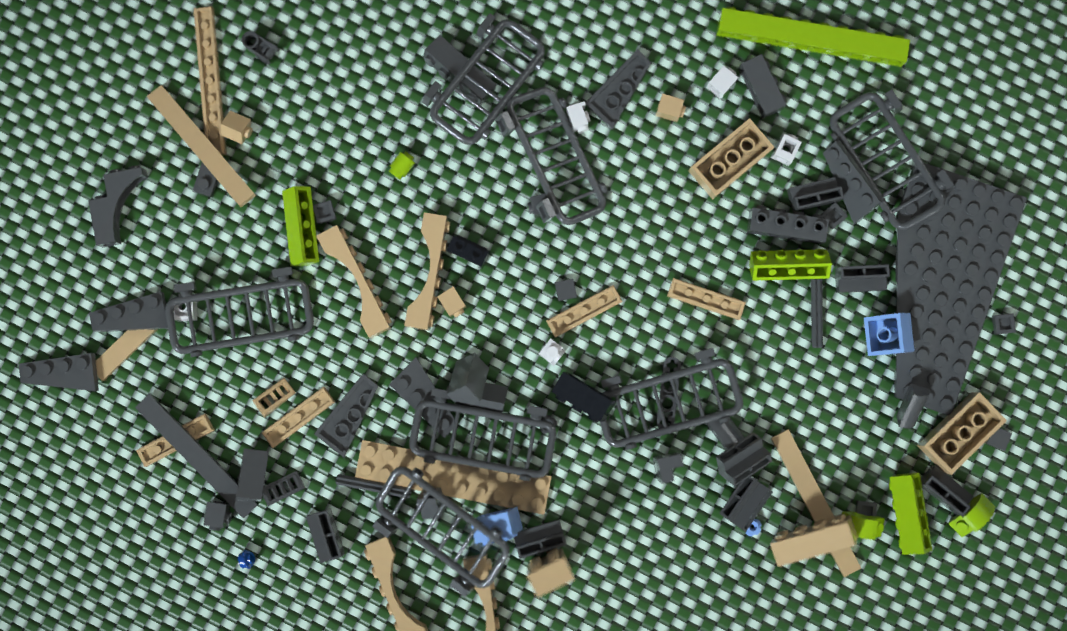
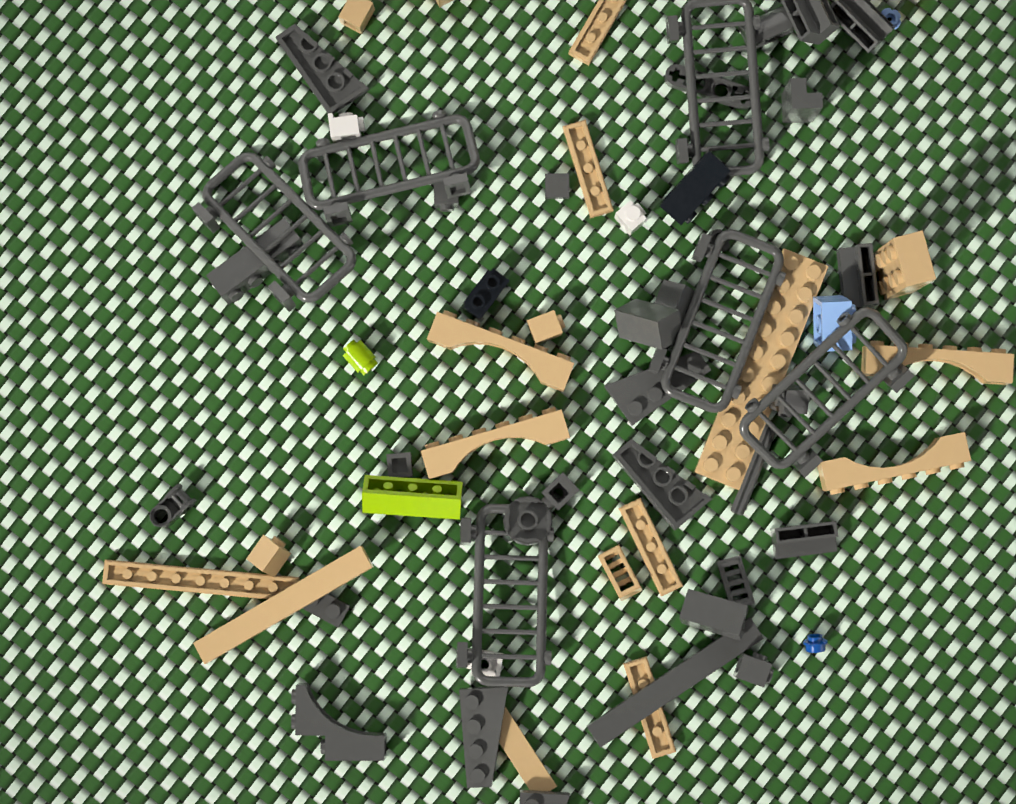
camera: 75 degrees left, 0 degrees up
none -> dark grey tile [503,496,553,546]
none -> dark grey brick [541,472,579,510]

